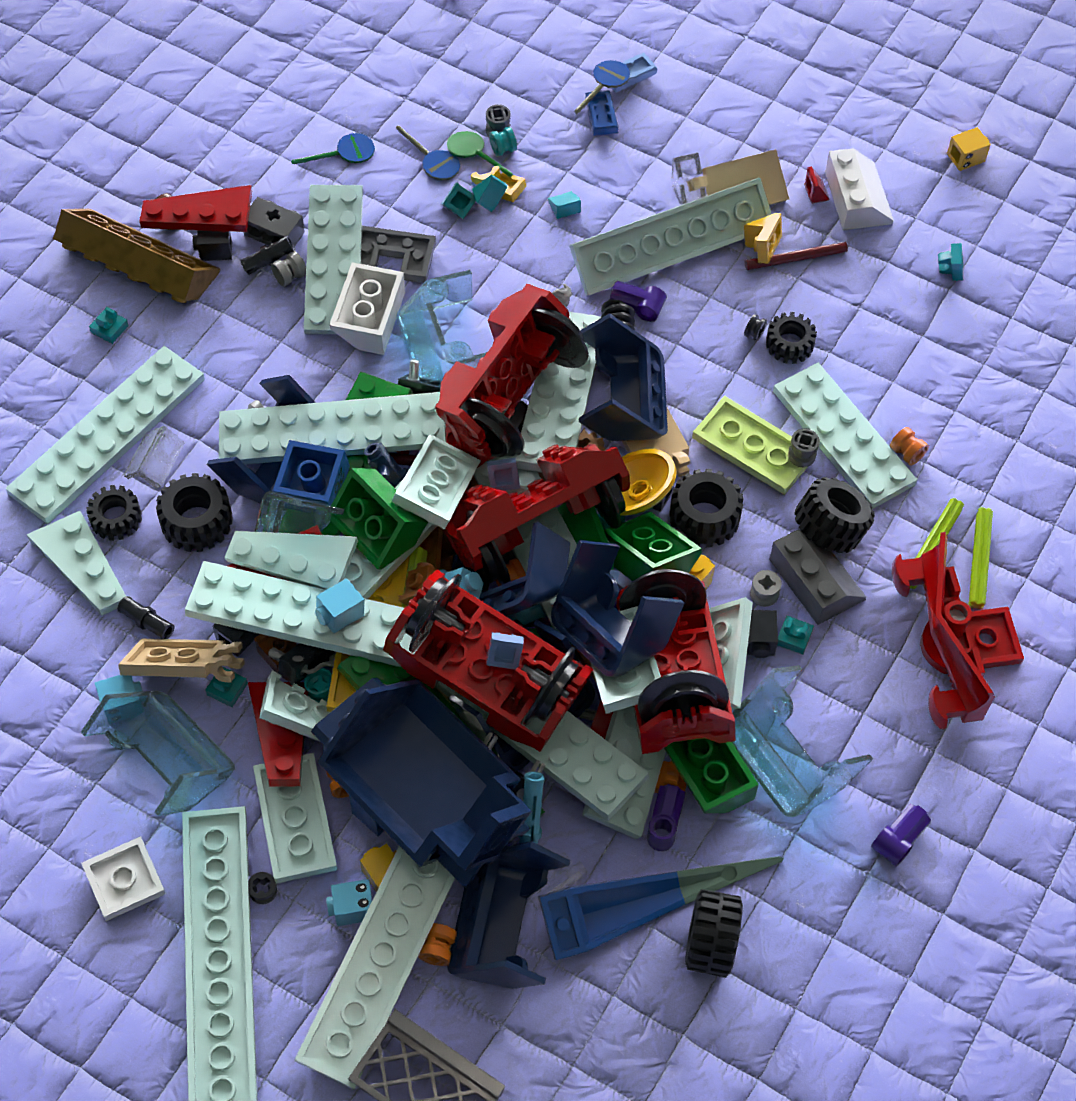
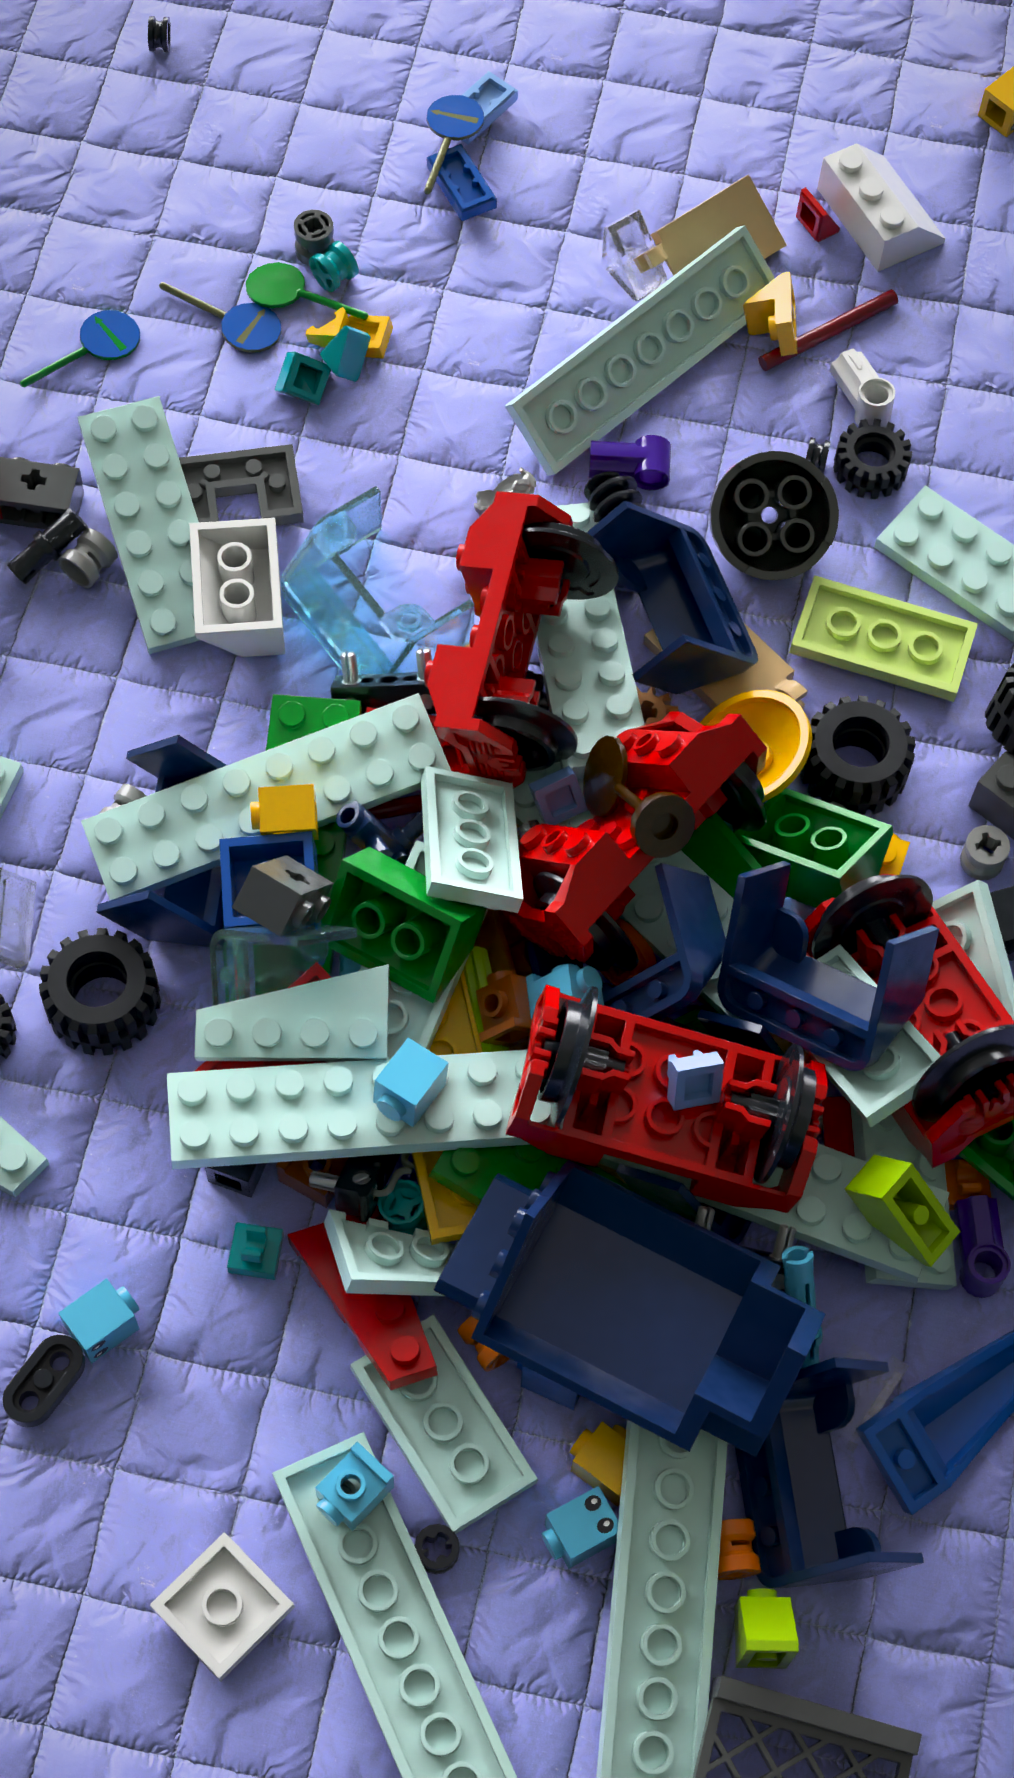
camera: 20 degrees left, 5 degrees up
clear light blue windscreen [81,690,235,816] -> none
black pin [117,596,175,639] -> none
tan tile [118,639,245,682] -> none
slope [548,191,581,219] -> none
dark grey wheel [788,428,820,467] -> none
none -> black plate [2,1335,85,1427]
none -> dark grey brick [232,855,334,936]
none -> yellow brick [250,784,319,840]
none -> medium azure brick [315,1441,394,1531]
none -> dark brown piece [583,735,696,858]
none -> dark grey cylinder [709,451,839,580]
none -> lime slope [734,1588,799,1669]
none -> white piece [830,348,895,428]
none -> lime slope [844,1154,960,1267]

